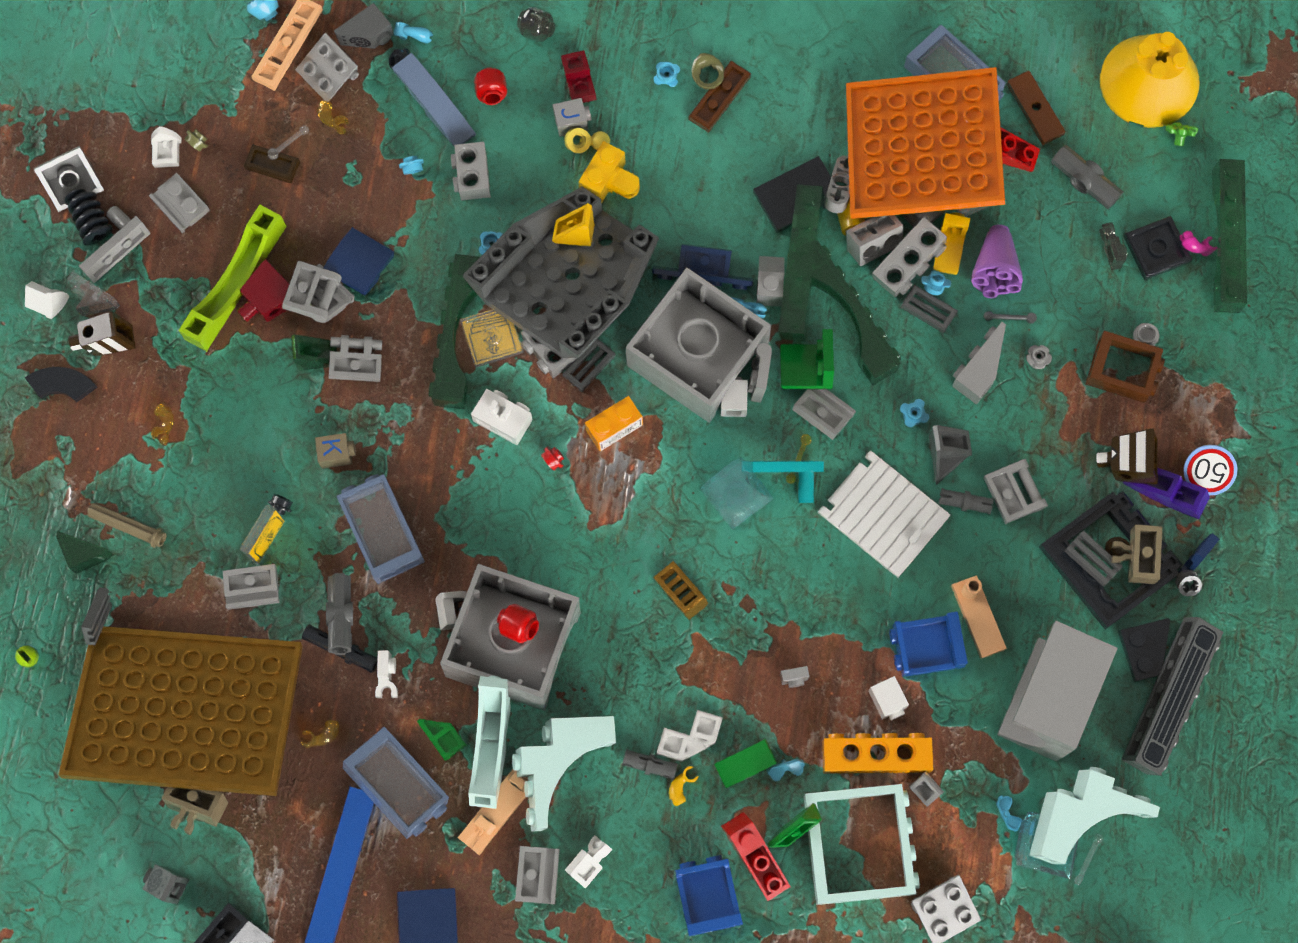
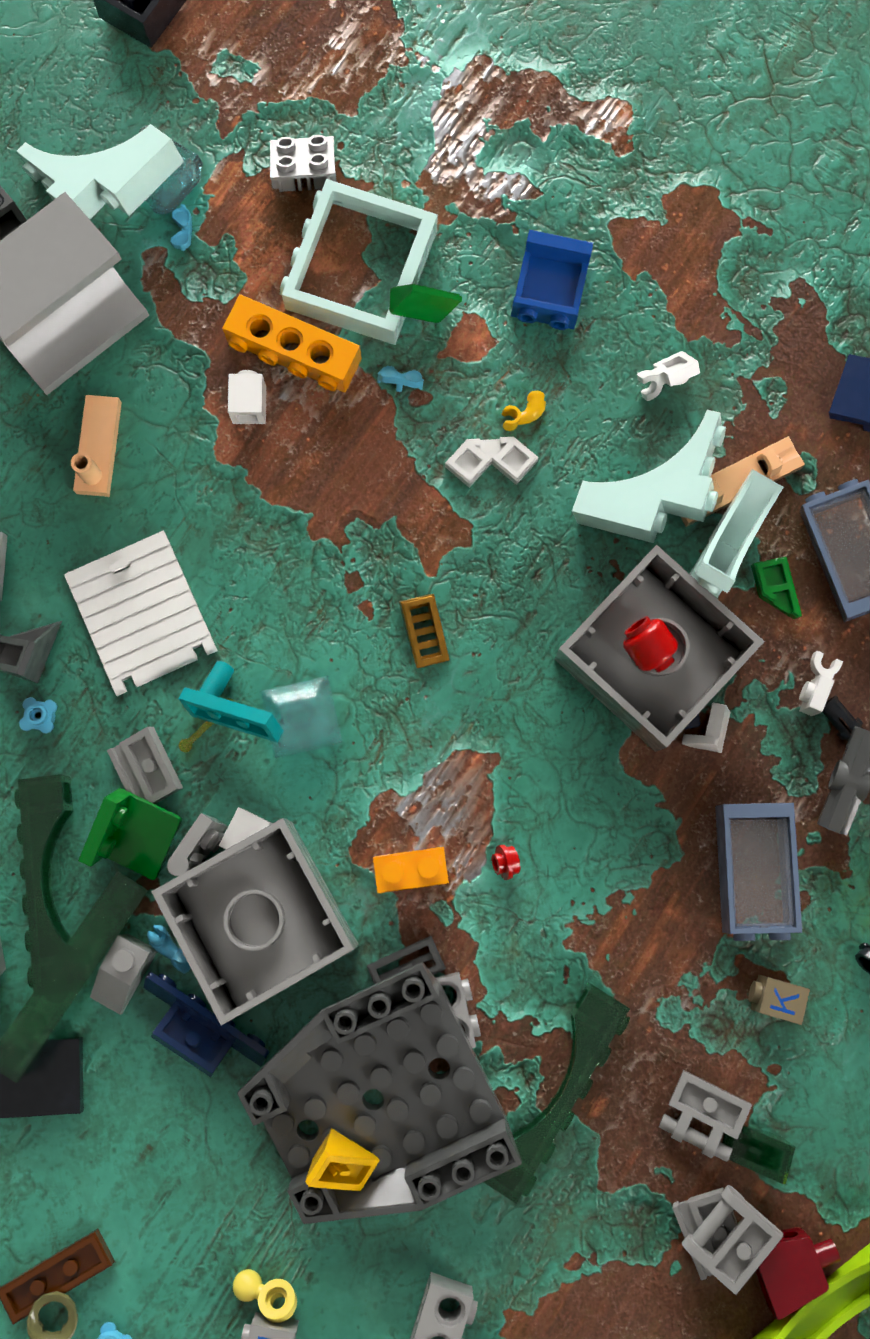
camera: 160 degrees left, 5 degrees up
dark blue slope [323,227,394,296] -> none
clear tile [460,309,524,368] -> none
white brick [471,389,533,445] -> none
medium azure plate [479,231,503,255] -> none
light grey plate [515,846,560,905] -> none
yellow brick [578,141,640,203] -> none
dark grey pin [622,749,678,780] -> none
green slope [714,739,777,788] -> none
red slope [721,812,791,901] -> none
light grey plate [780,666,809,688] -> none
blue panel [889,611,968,677] -> none
light grey slope [909,772,944,807] -> none
dark grey pin [939,488,993,514] -> none

